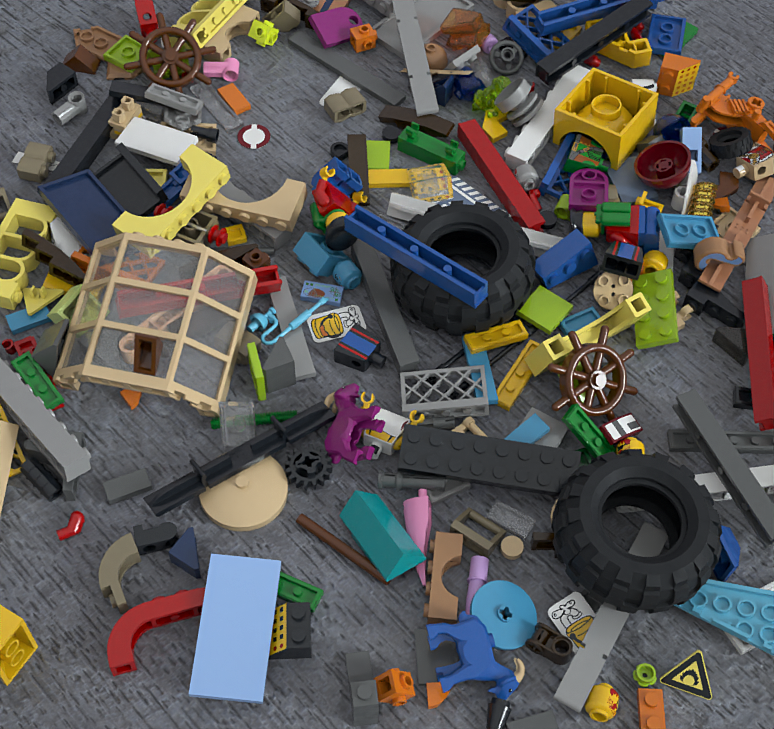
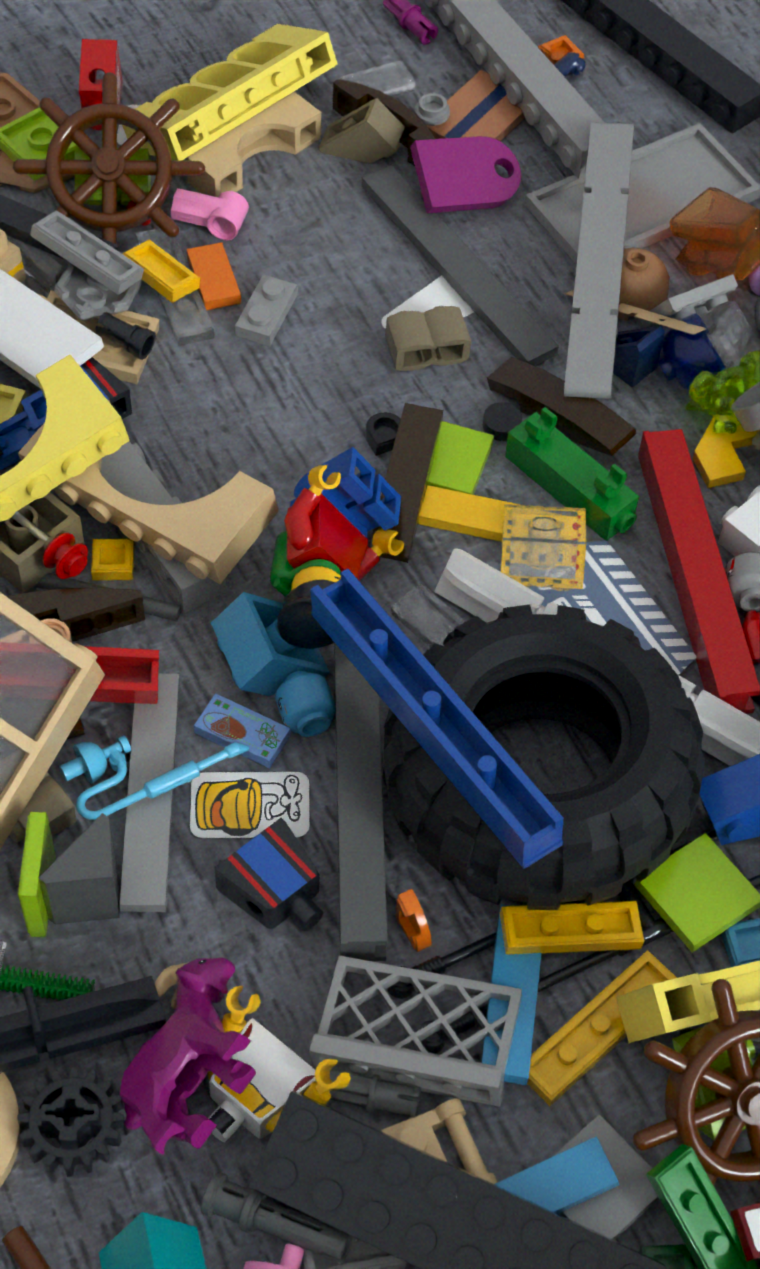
camera: 15 degrees right, 0 degrees up
sticker [237,124,270,149] -> none
reddish brown brick [242,248,271,269] -> none
neon yellow brick [248,19,279,47] -> none
orange brick [350,23,378,53] -> none
none -> yellow tile [122,239,200,303]
none -> light grey plate [235,274,298,346]
none -> orange tile [395,889,432,952]

